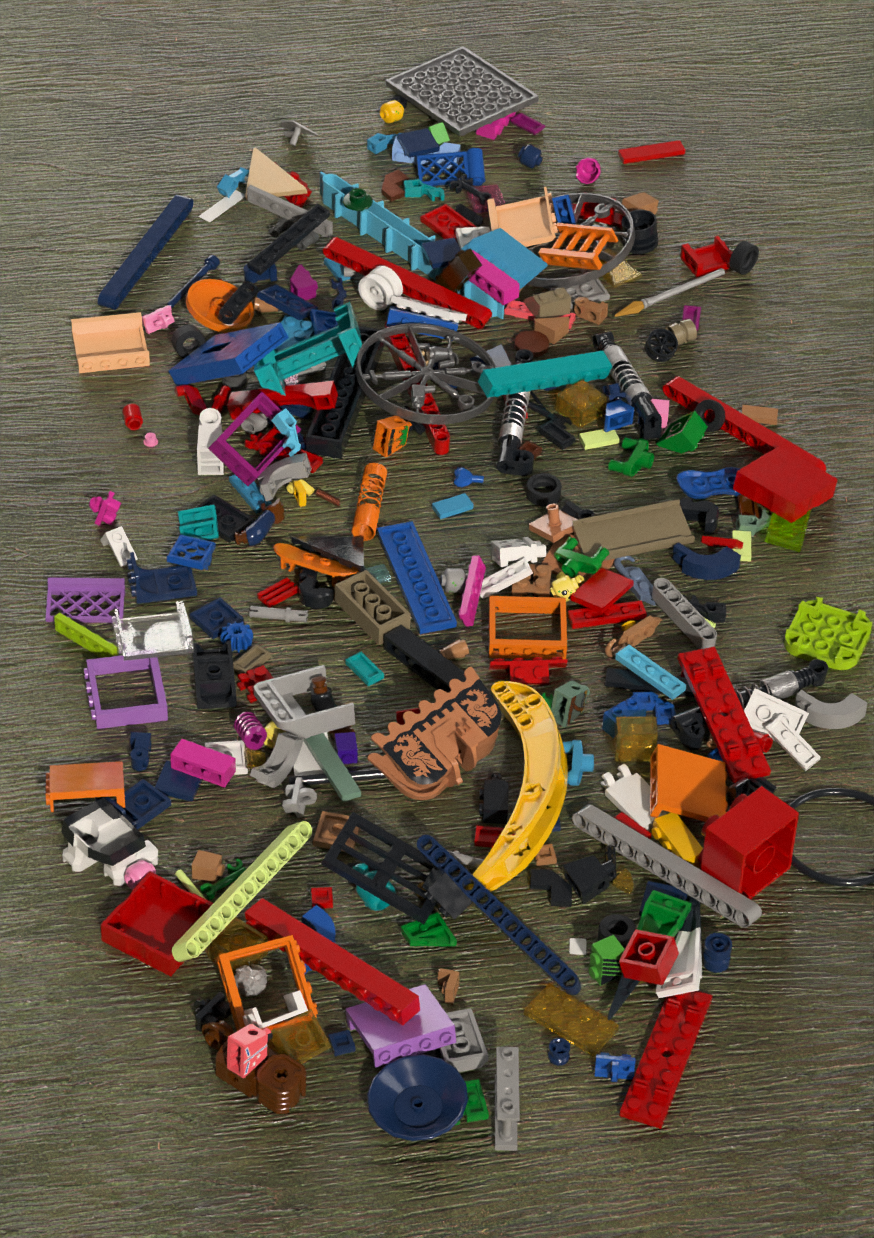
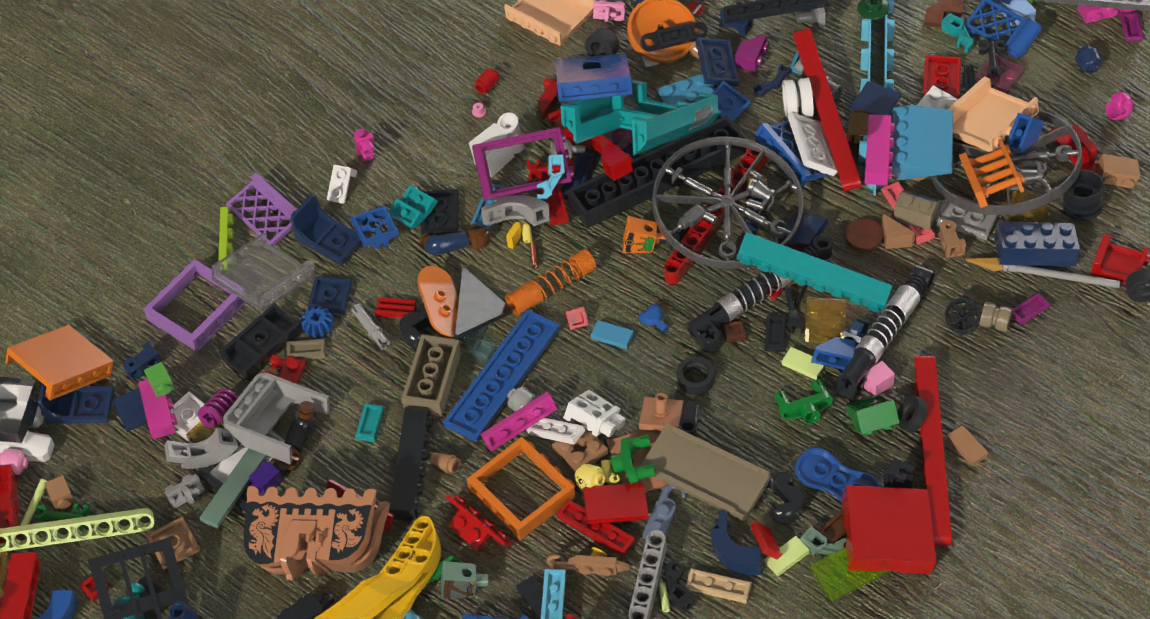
camera: 55 degrees right, 10 degrees up
none -> bright green brick [144,362,174,397]
none -> plate [565,306,589,330]
none -> tan tile [685,568,752,604]
none -> black hinge [884,457,915,489]
none -> dark blue brick [994,222,1080,266]

